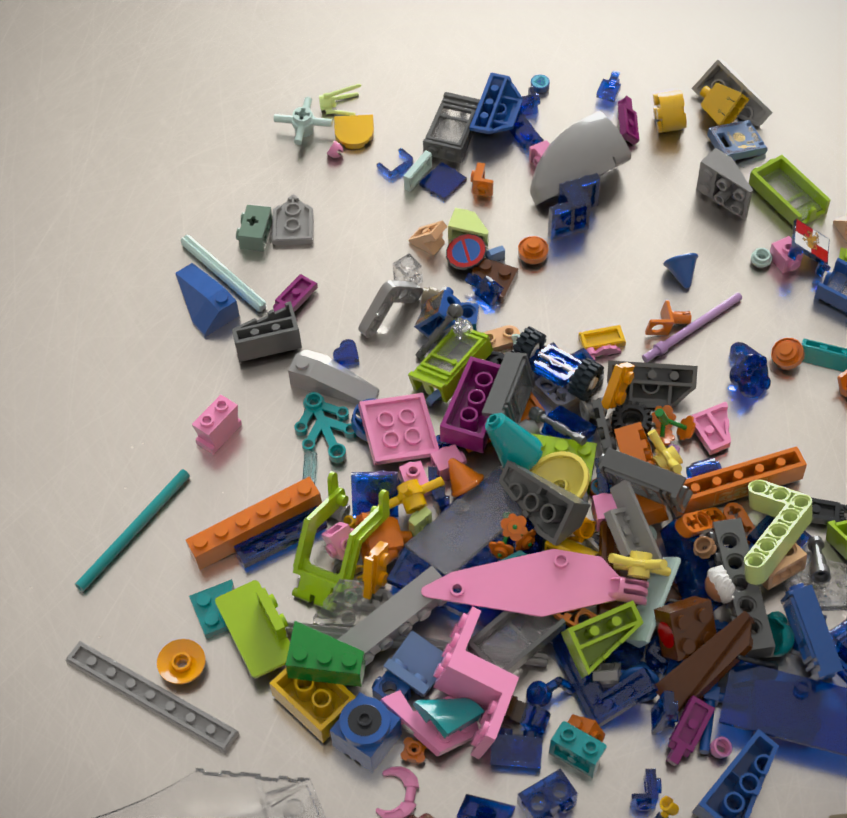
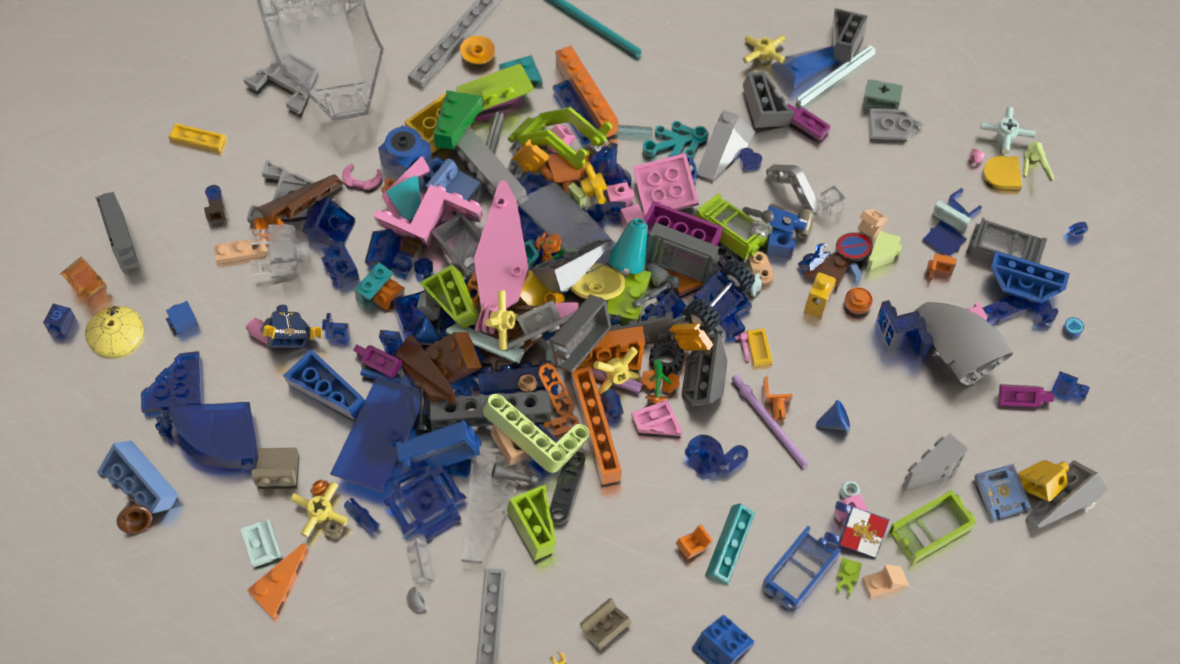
camera: 90 degrees right, 5 degrees up
bright pink hips [192,394,242,455] -> none
clear wing [313,579,364,628] -> none
orange hat [448,458,484,497] -> none
yellow brick [653,90,687,133] -> none
white hair [705,565,735,604] -> none
bright pink hinge [710,737,732,758] -> none
orange plate [771,337,805,370] -> none
none -> light yellow bar [743,35,786,64]
none -> yellow torso [804,272,836,318]
none -> dark grey wedge [832,8,868,63]
none -> clear blue tile [1068,222,1089,236]

